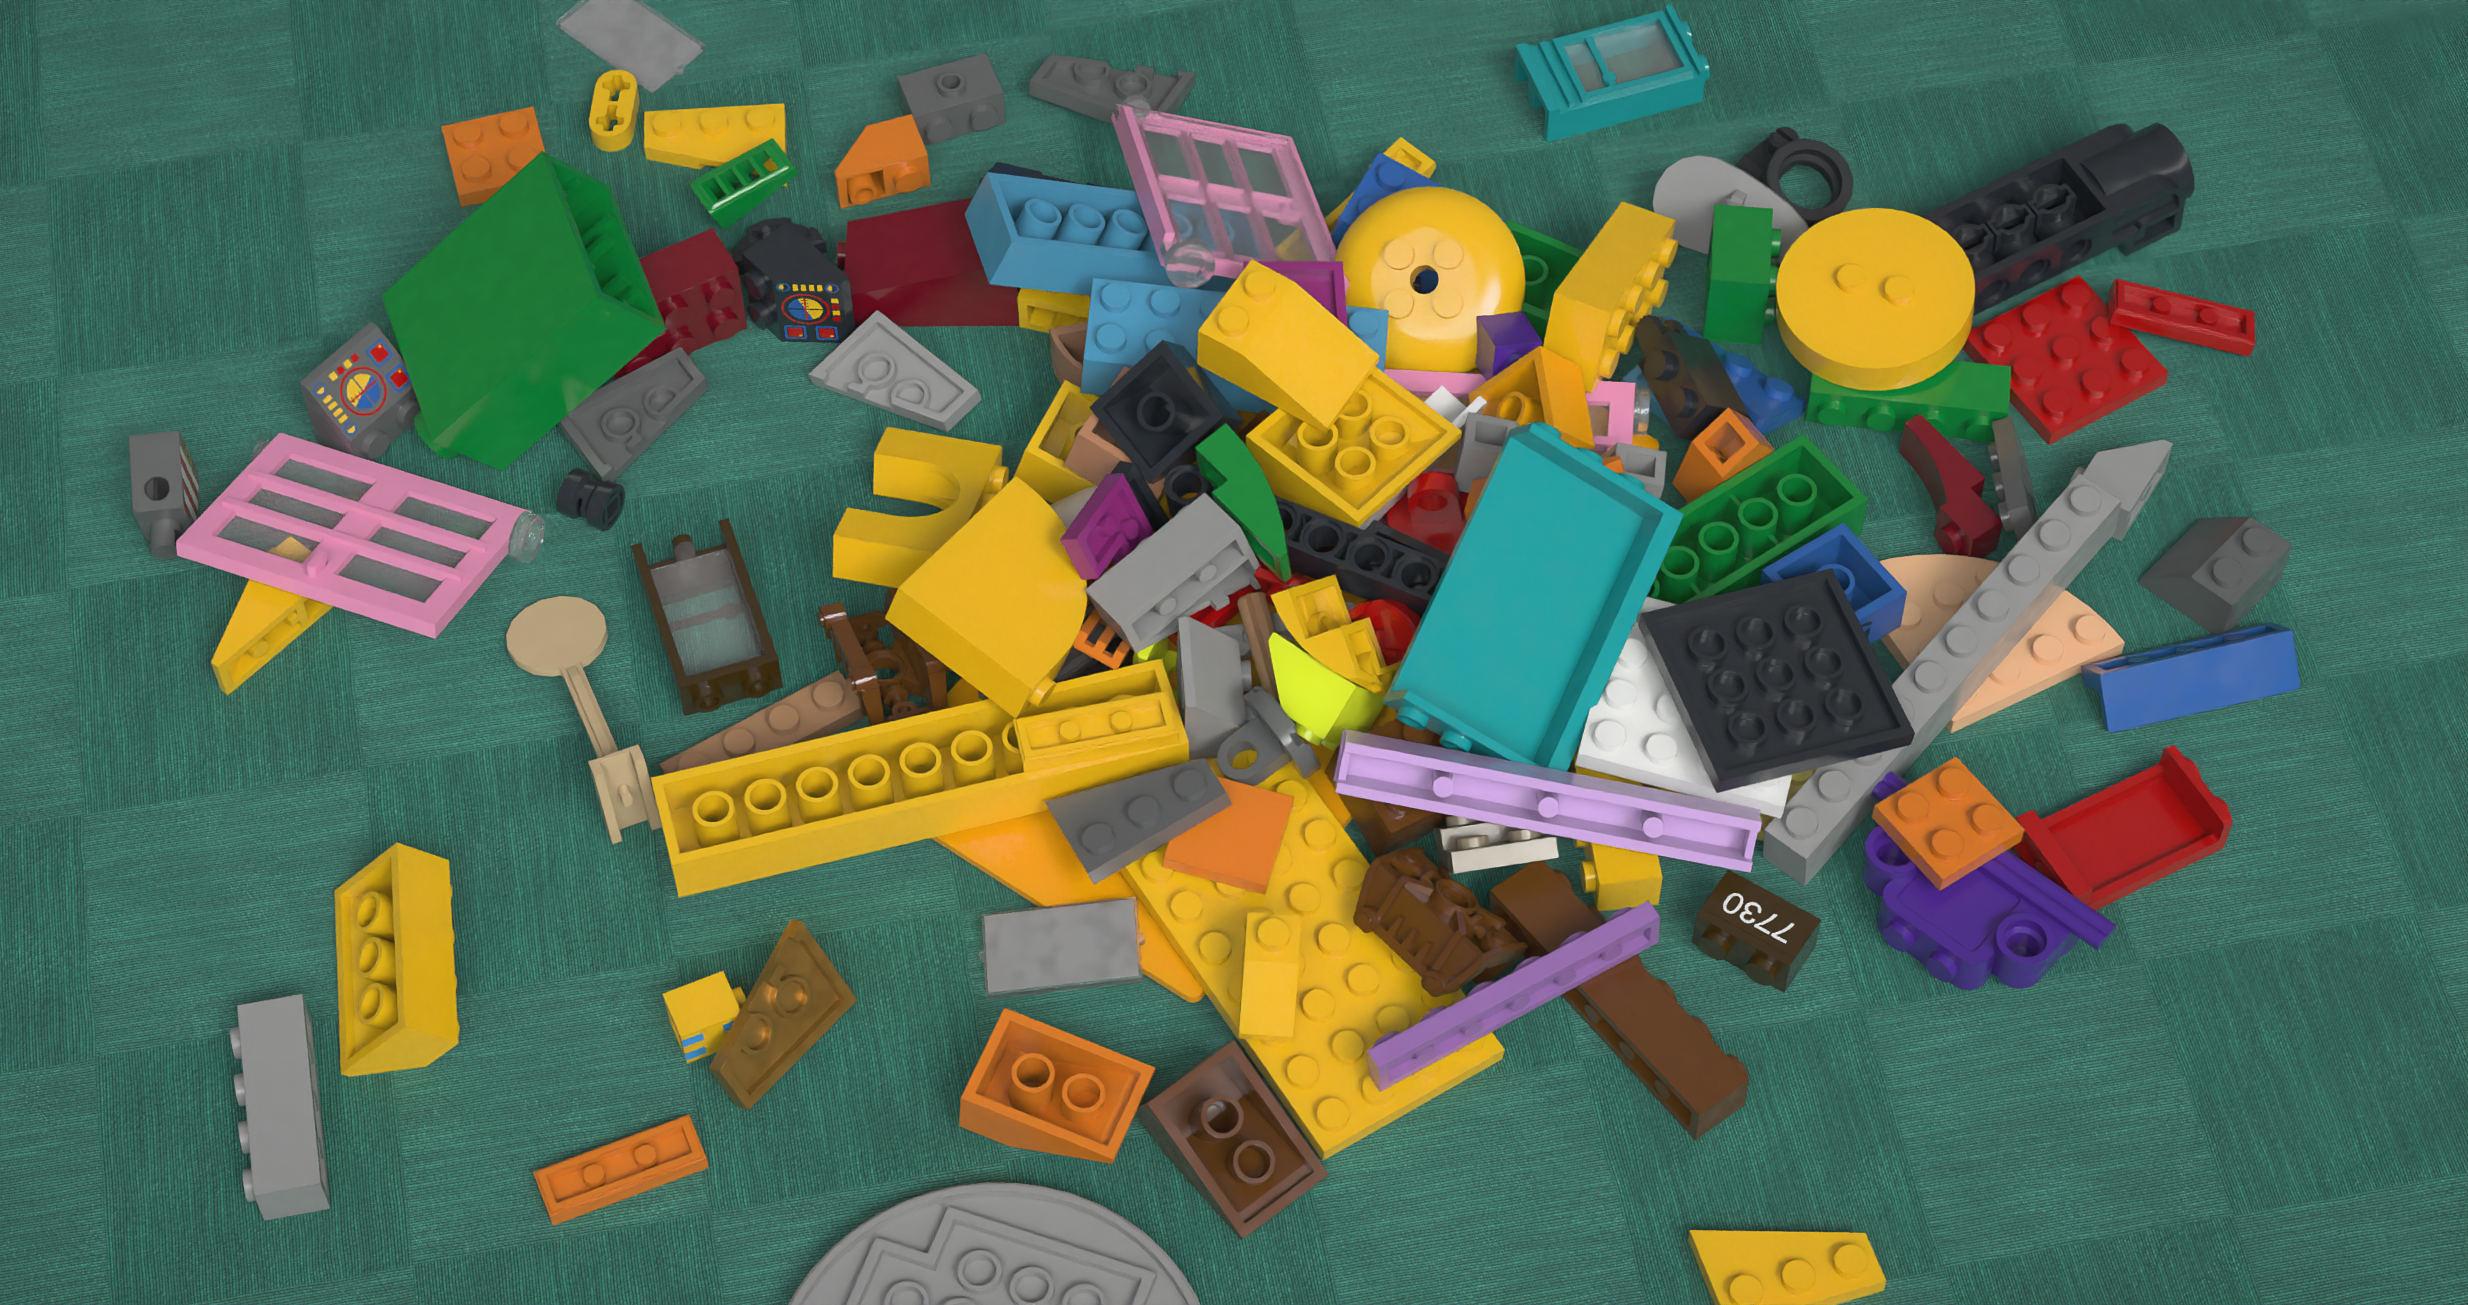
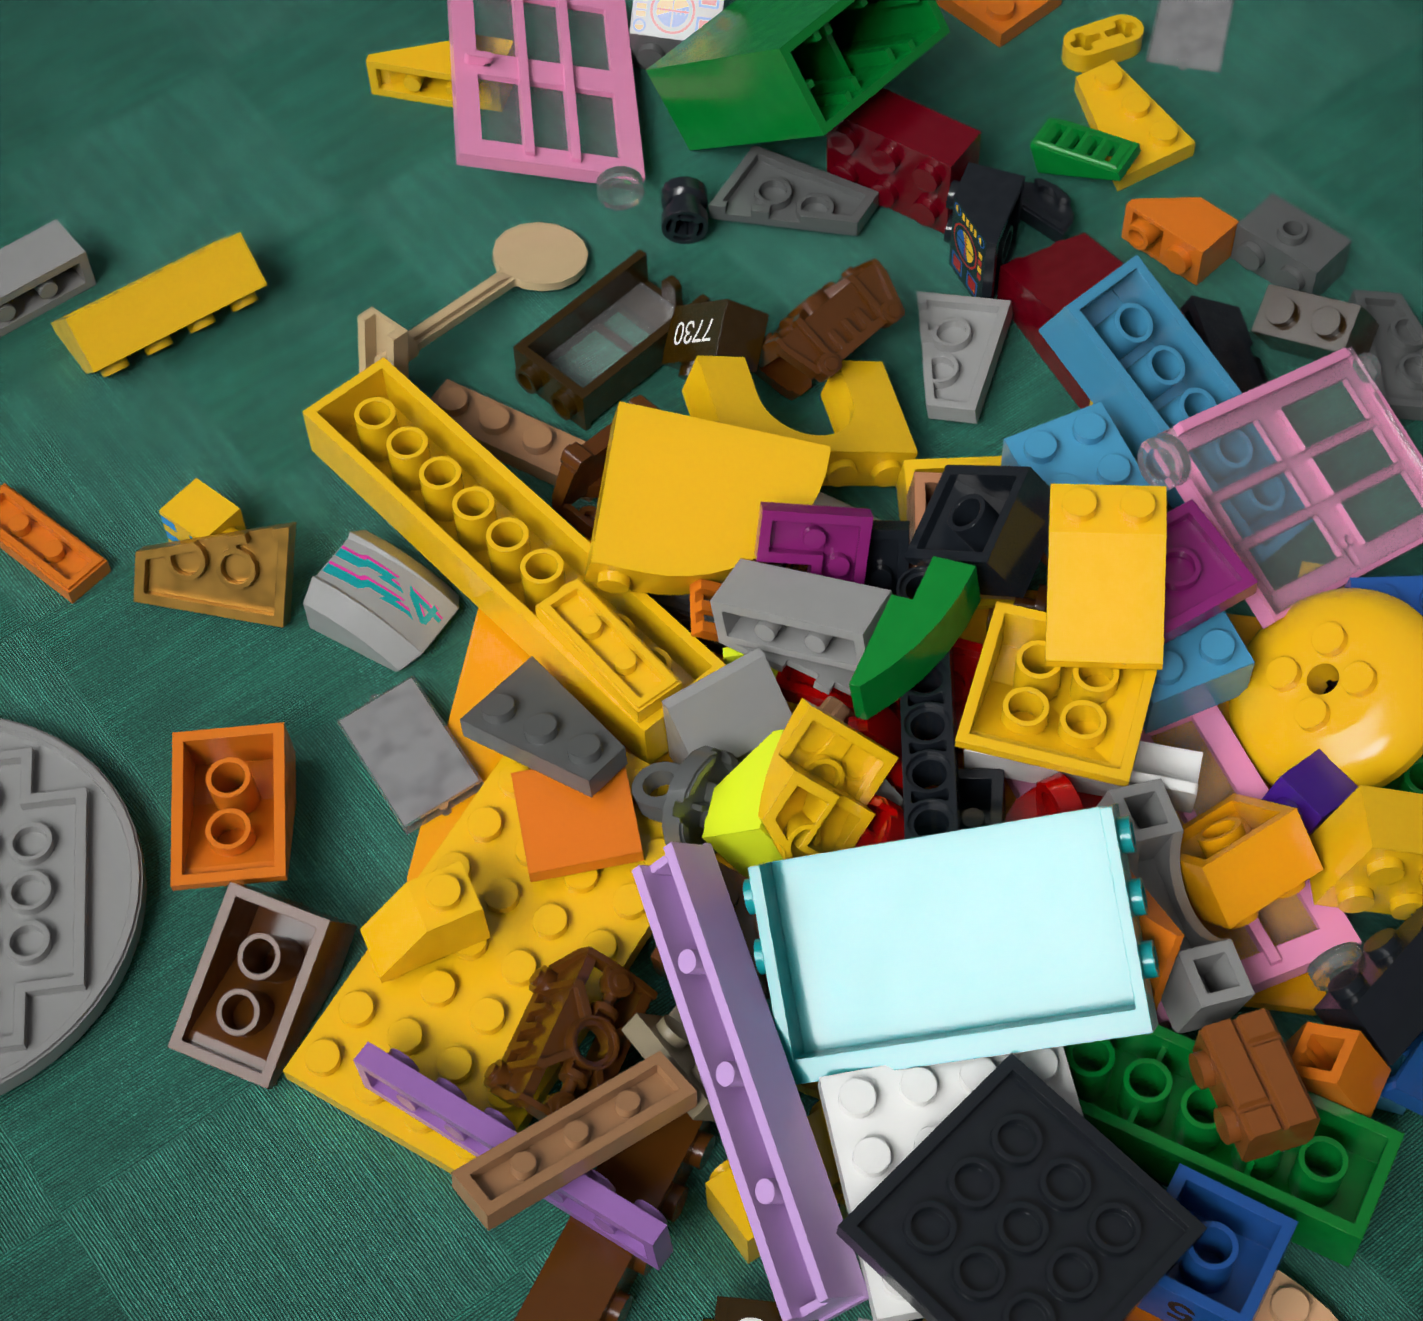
camera: 65 degrees right, 0 degrees up
none -> light grey slope [303,530,459,672]
none -> medium nougat plate [451,1051,697,1231]
none -> dark brown brick [662,299,769,380]
none -> reddish brown piece [755,258,905,400]
none -> dark orange brick [1189,1008,1320,1162]
none -> brick [1251,284,1379,372]

